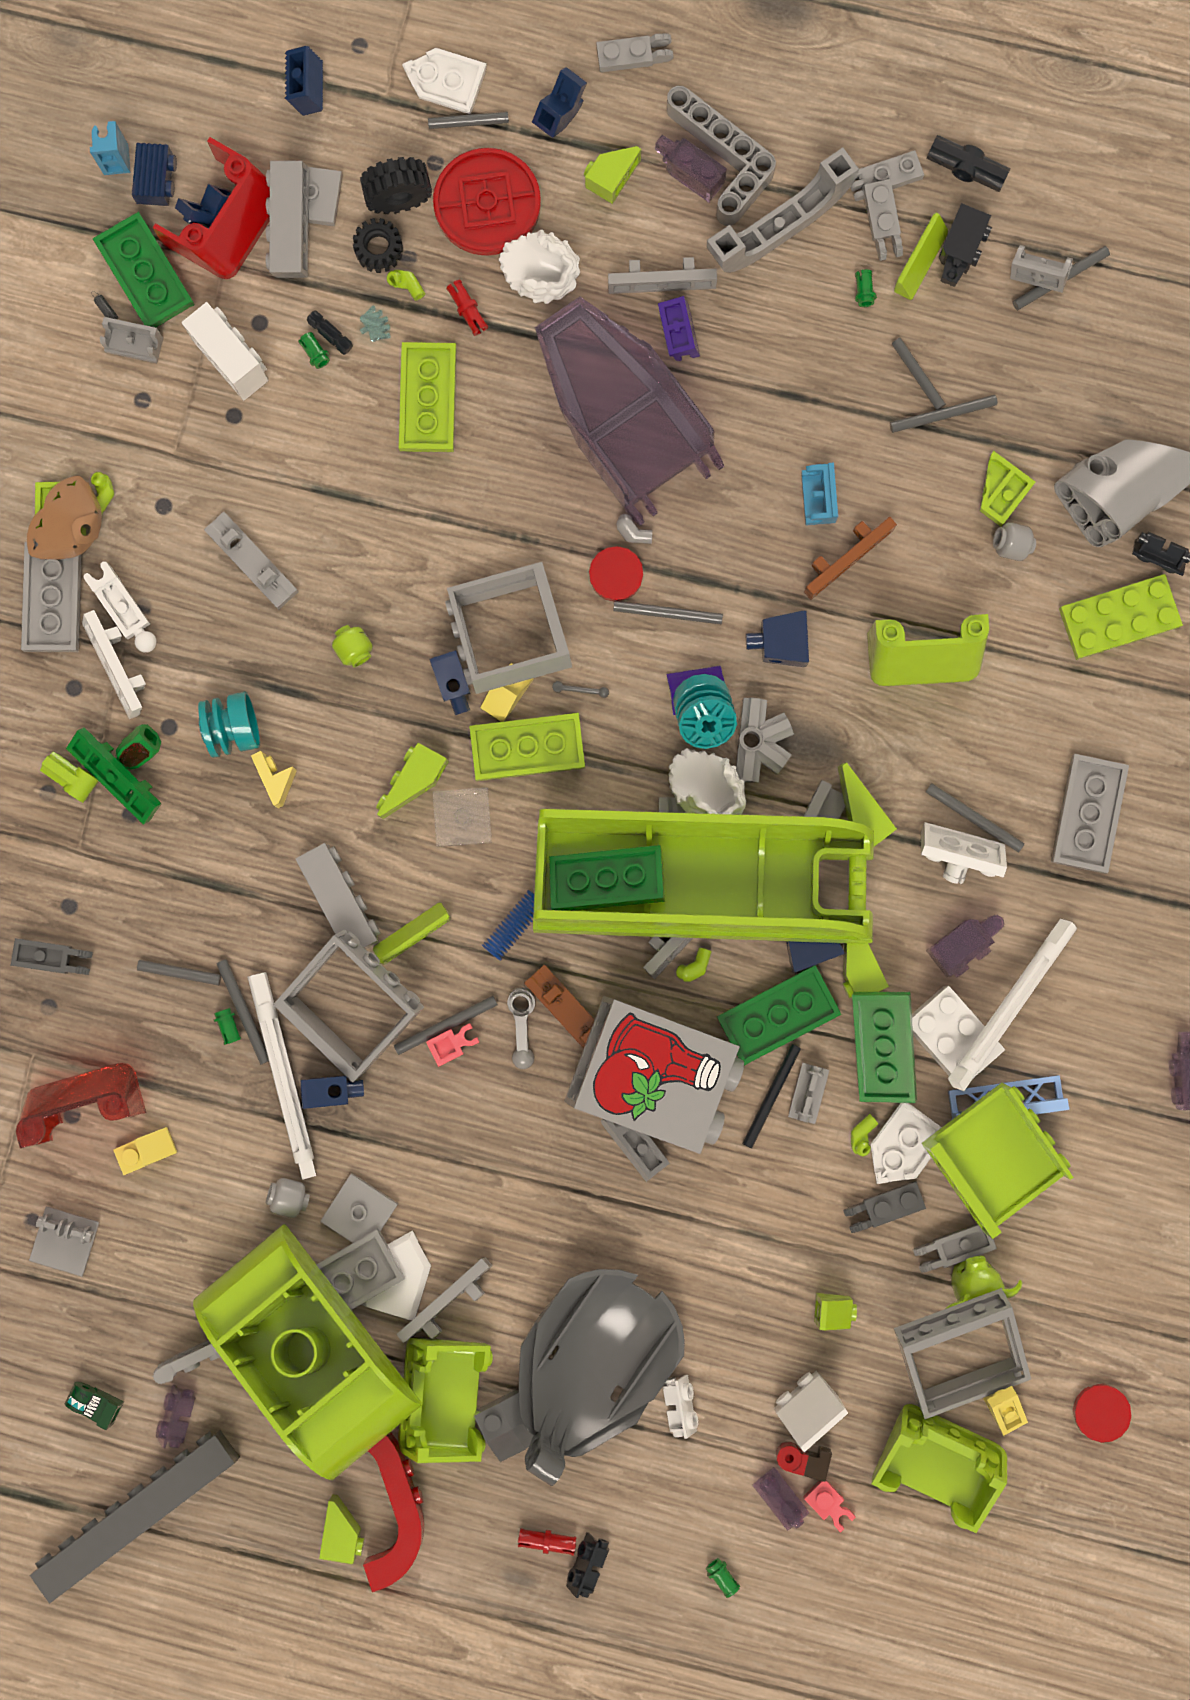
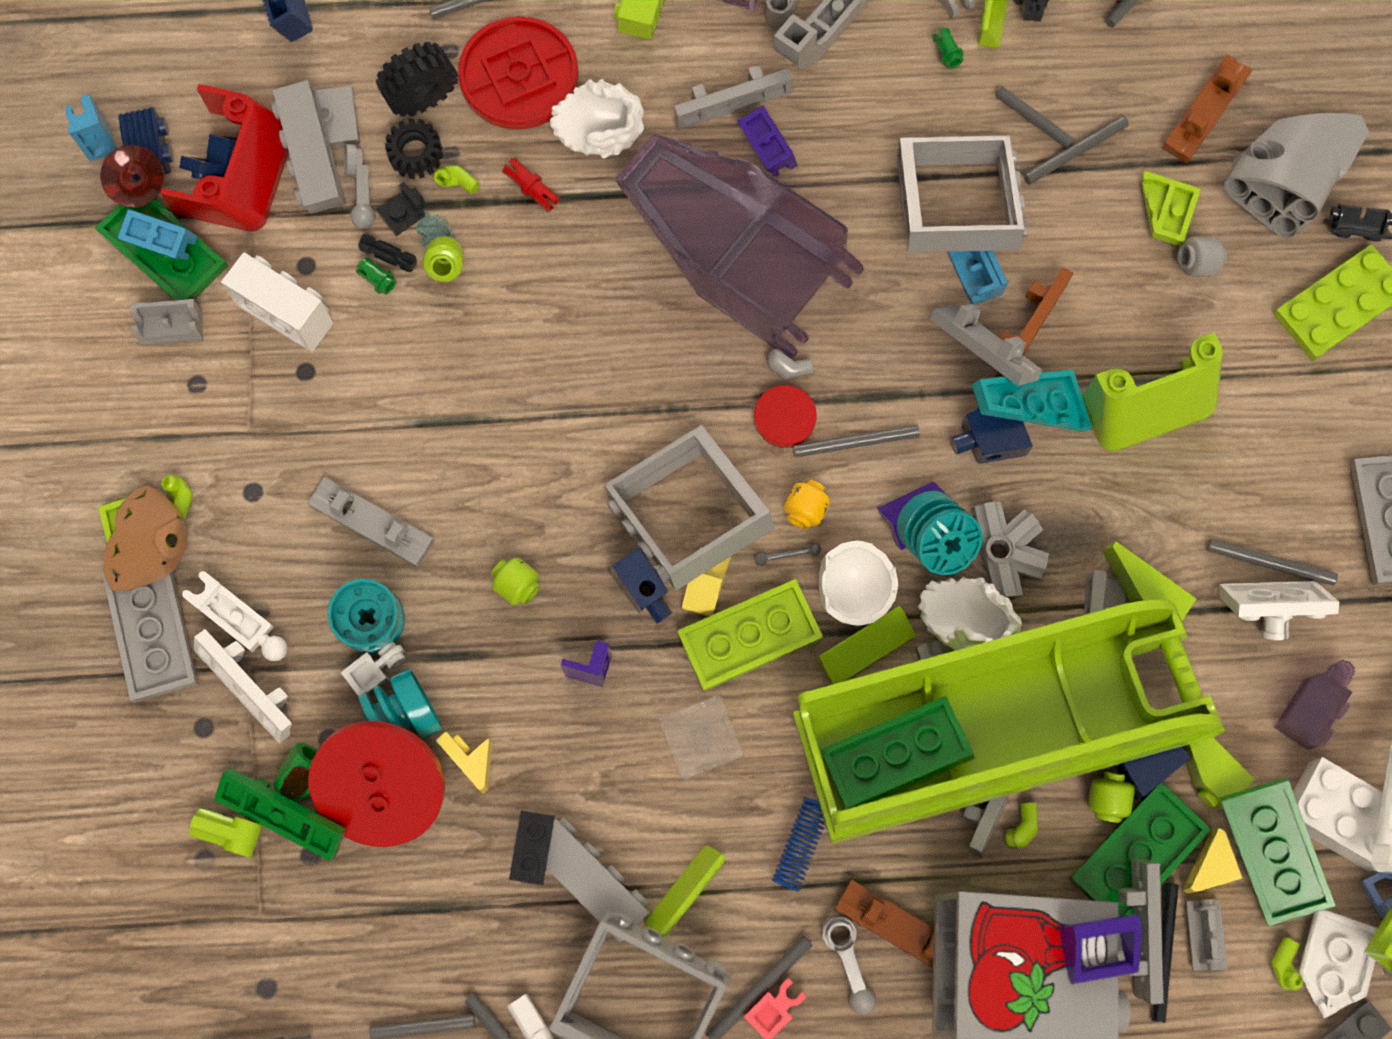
camera: 25 degrees left, 10 degrees down
dark grey piece [91,291,118,319] -> none
lime slope [376,743,449,819] -> none
lime plate [399,342,457,452] -> none
none -> clear red dish [100,145,164,208]
none -> dark azure hinge [117,209,198,260]
none -> red plate [308,721,445,847]
none -> teal wheel [327,578,405,654]
none -> white plate [341,642,406,695]
none -> light grey piece [344,144,375,229]
none -> black bracket [376,182,426,237]
none -> lime head [423,236,465,282]
none -> black hinge [509,811,555,885]
none -> dark purple panel [561,640,612,687]
none -> yellow head [783,480,831,530]
none -> lime slope [817,606,916,685]
none -> white cylinder [819,540,898,626]
none -> light grey window [897,136,1028,252]
none -> light grey hinge [929,304,1043,386]
none -> teal wing [972,370,1093,432]
none -> dark purple tile [1059,915,1141,984]
none -> lime head [1088,771,1135,823]
none -> light grey hinge [1118,858,1163,1004]
none -> dark orange hinge [1162,54,1252,164]
none -> light yellow slope [1182,828,1242,894]

